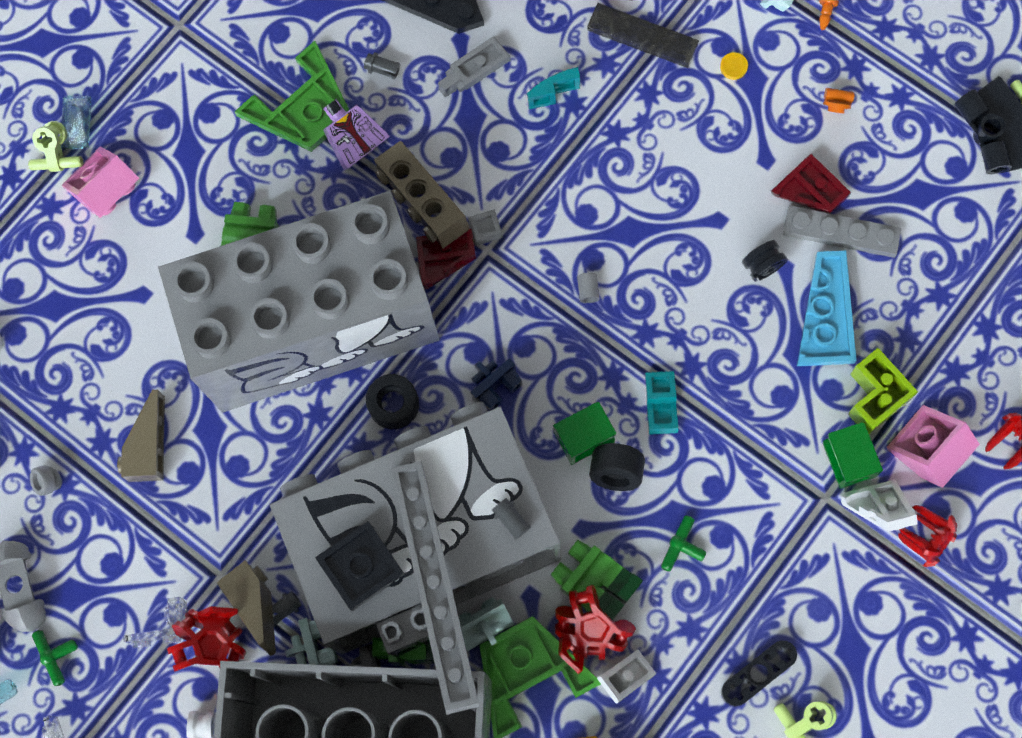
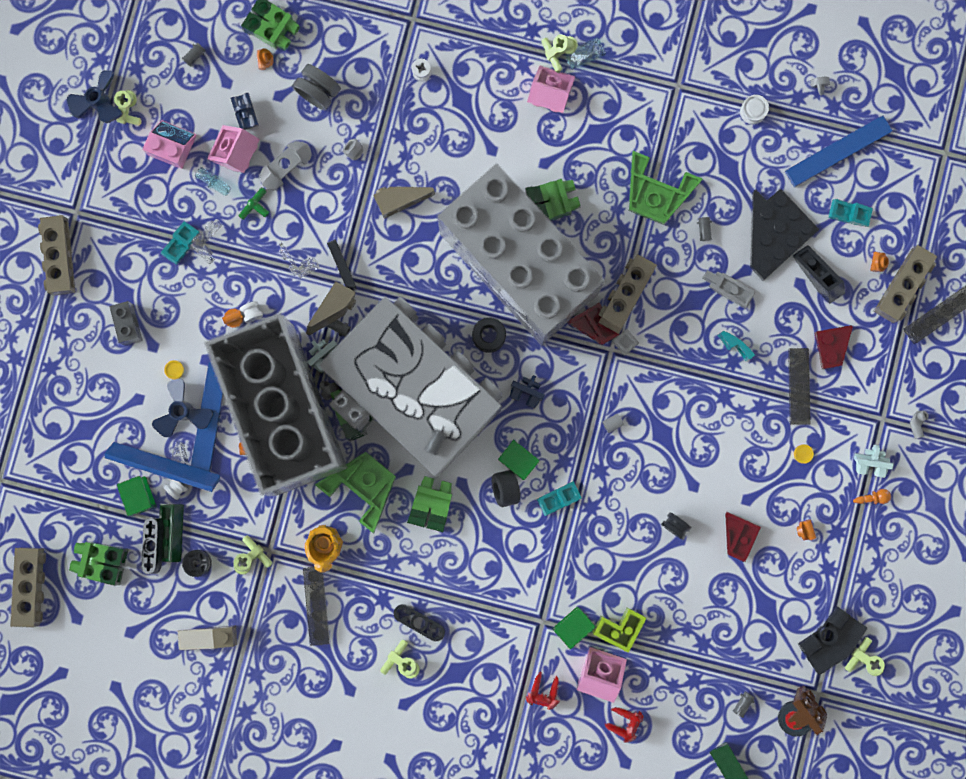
camera: 60 degrees right, 10 degrees up
red piece [166,606,246,672] -> none
black plate [315,521,405,611] -> none
lavender torso [323,99,390,170] -> none
light grey plate [391,461,479,715] -> none
light aqua hips [458,597,515,651] -> none
red piece [555,585,636,674] -> none
white slope [597,650,656,704] -> none
green piece [661,515,706,572] -> none
light grey plate [783,205,902,258] -> none
medium azure wing [797,250,857,366] -> none
white wing [840,479,917,532] -> none
none -> black beam [327,239,357,291]

